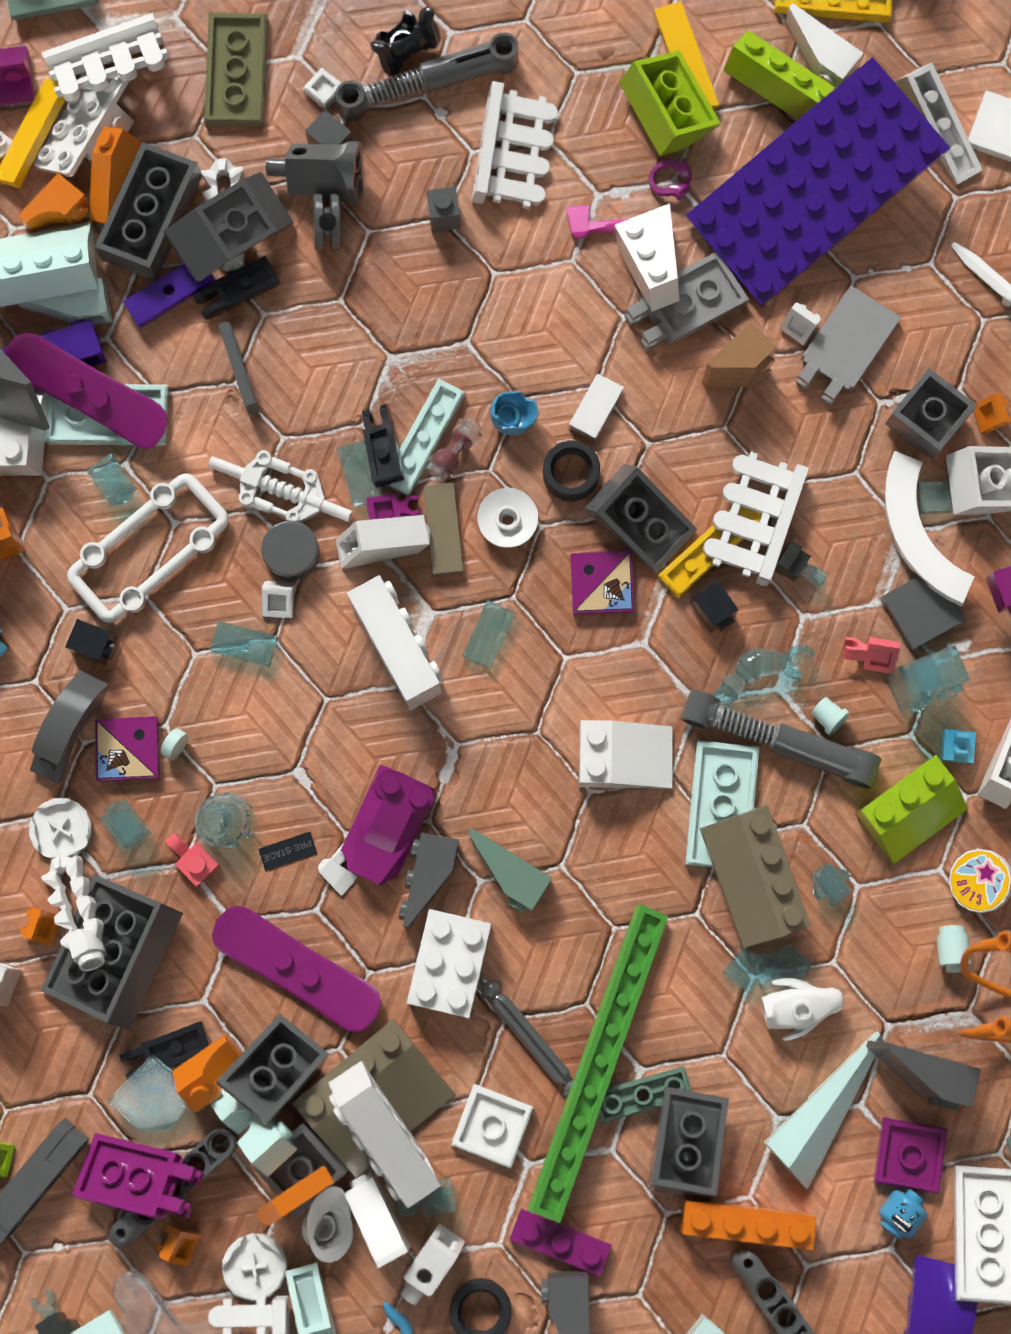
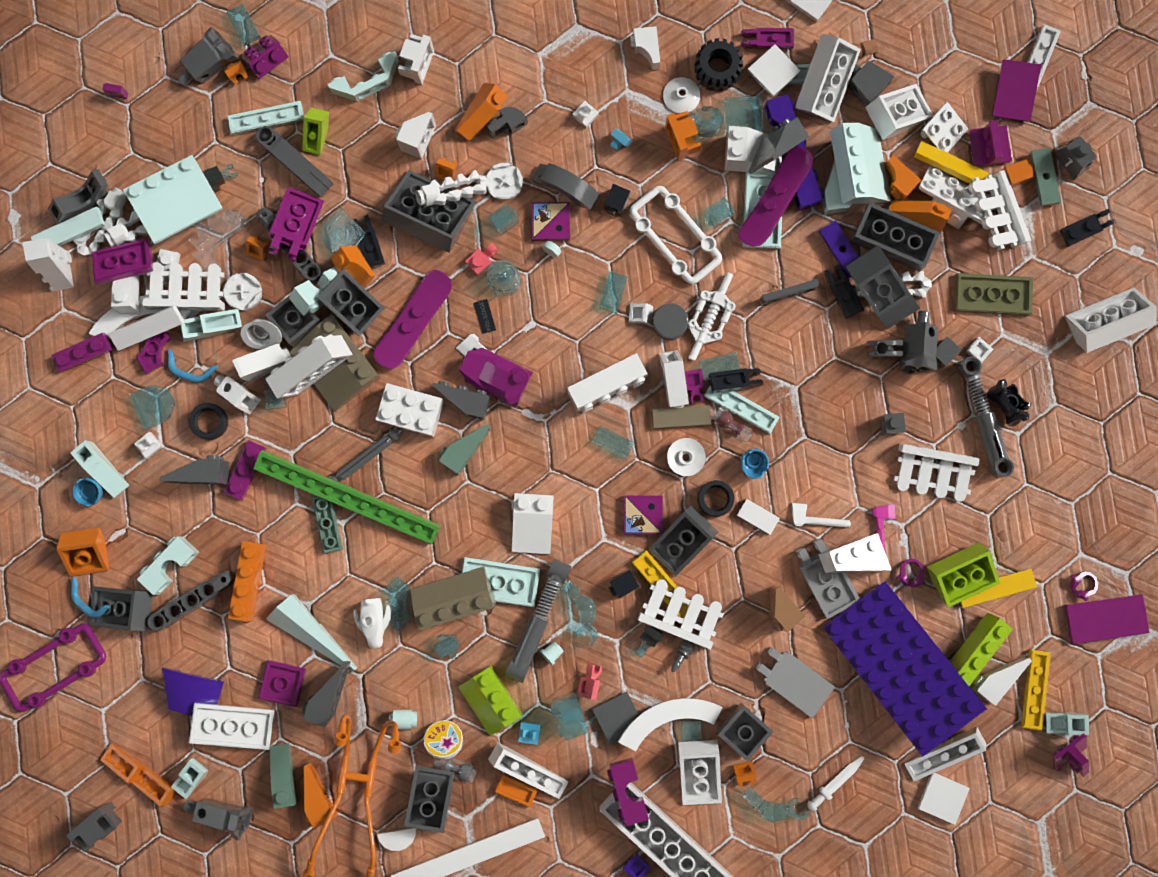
camera: 90 degrees right, 5 degrees up
orange piece [258,1165,335,1225] -> none
white tile [451,1084,534,1169] -> none
dark grey slope [647,1087,729,1201] -> none
white tile [779,302,821,346] -> none
dark azure head [879,1189,928,1240] -> none
none -> dark grey bar [671,640,695,672]
none -> white piece [792,503,851,528]
none -> orange brick [1001,159,1033,187]

